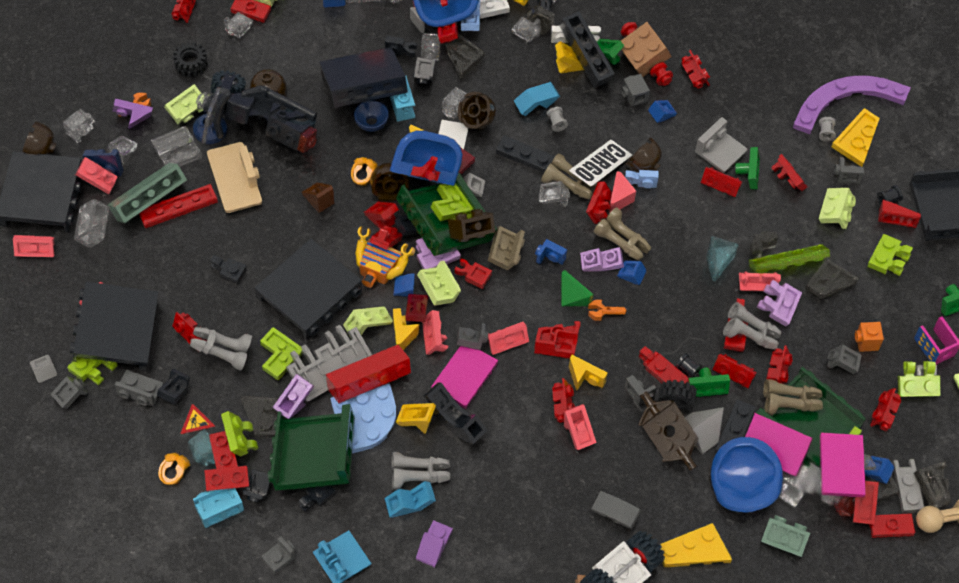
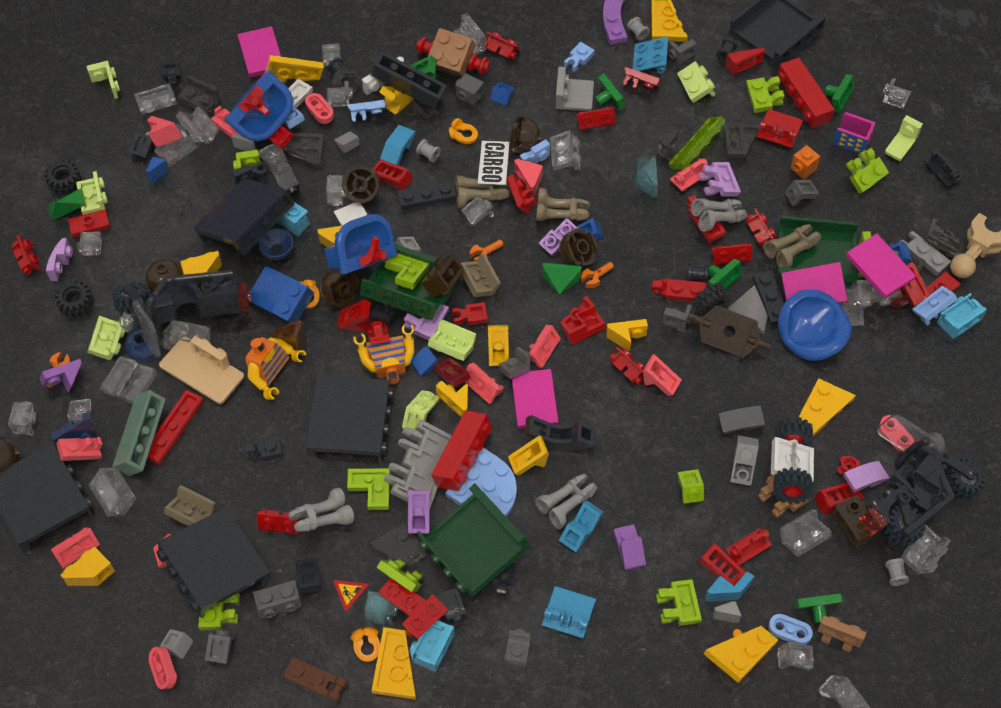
camera: 35 degrees left, 0 degrees up
blue bracket [535,239,567,265] -> none
sand green bracket [761,515,810,557] -> none
red hinge [870,388,901,431] -> none
none -> lavender slope [46,238,73,281]
none -> yellow slope [61,546,115,586]
none -> coral plate [149,647,177,689]
none -> clear bracket [163,320,210,350]
none -> dark tan bracket [164,485,215,526]
none -> yellow slope [180,251,222,287]
none -> lime bracket [233,150,261,170]
none -> torso [245,337,306,400]
none -> blue slope [246,266,314,323]
none -> reddish brown plate [283,657,348,703]
none -> coral plate [305,93,334,124]
none -> light grey slope [334,131,360,153]
none -> light blue plate [348,100,385,122]
none -> yellow wing [371,627,416,700]
none -> red slope [373,159,413,190]
none -> light orange piece [449,118,478,144]
none -> clear bracket [453,13,485,54]
none -> orange bar [470,239,504,261]
none -> yellow slope [488,325,509,366]
none -> clear bracket [550,131,582,171]
none -> dark brown cylinder [559,228,598,267]
none -> light blue plate [564,42,595,72]
none -> dark azure hinge [633,37,668,74]
none -> lime bracket [678,469,704,504]
none -> light grey slope [730,436,759,486]
none -> red hinge [757,109,803,148]
none -> red brick [777,58,835,128]
none -> light blue plate [912,286,957,325]
none -> medium azure hinge [937,293,987,339]

